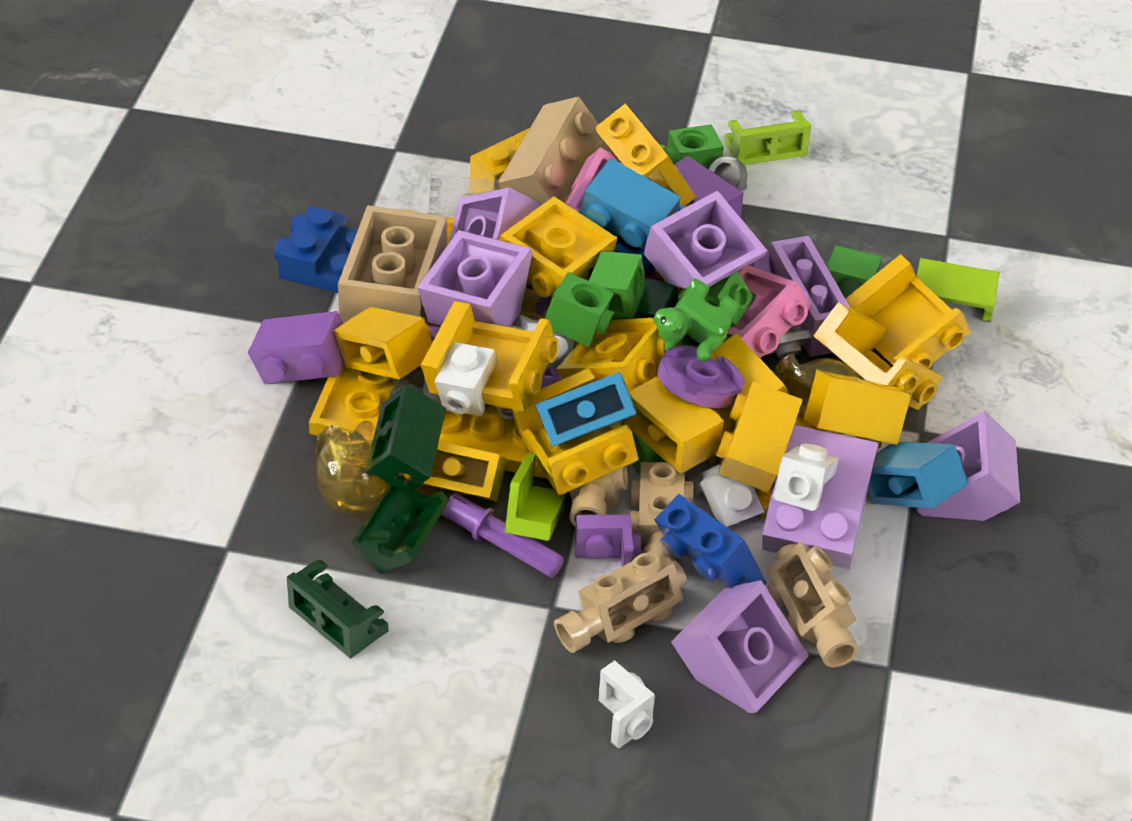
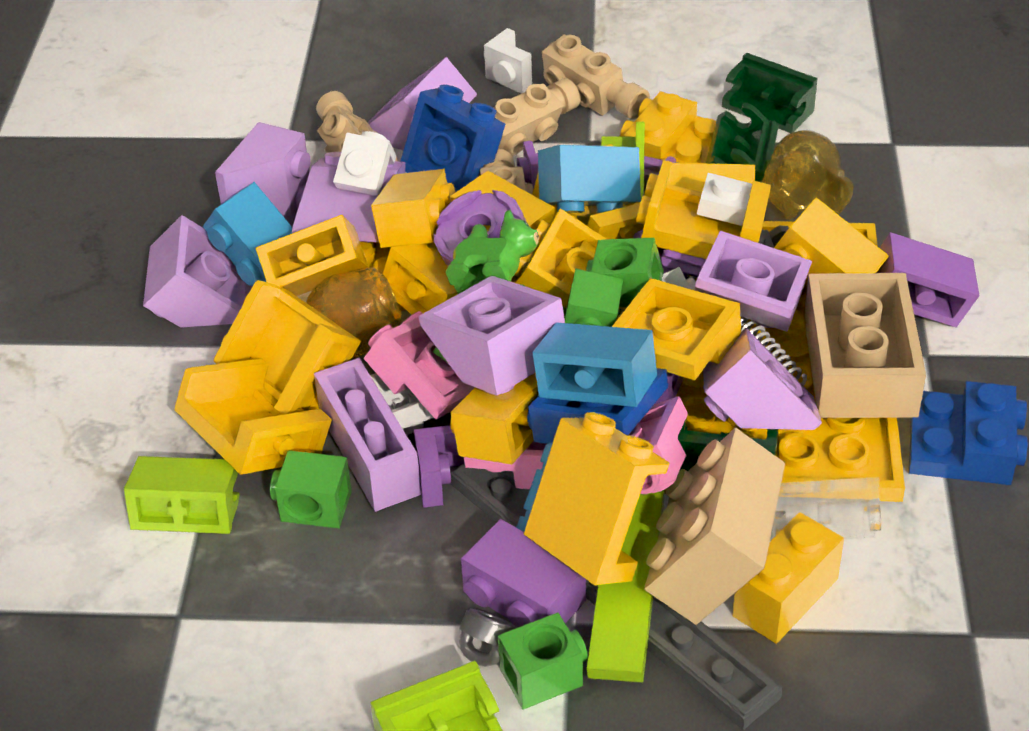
camera: 175 degrees right, 0 degrees up
dark green hinge [364,384,446,489] -> none
none -> lavender slope [215,122,310,227]
none -> tan brick [542,34,650,119]
none -> yellow plate [620,91,716,164]

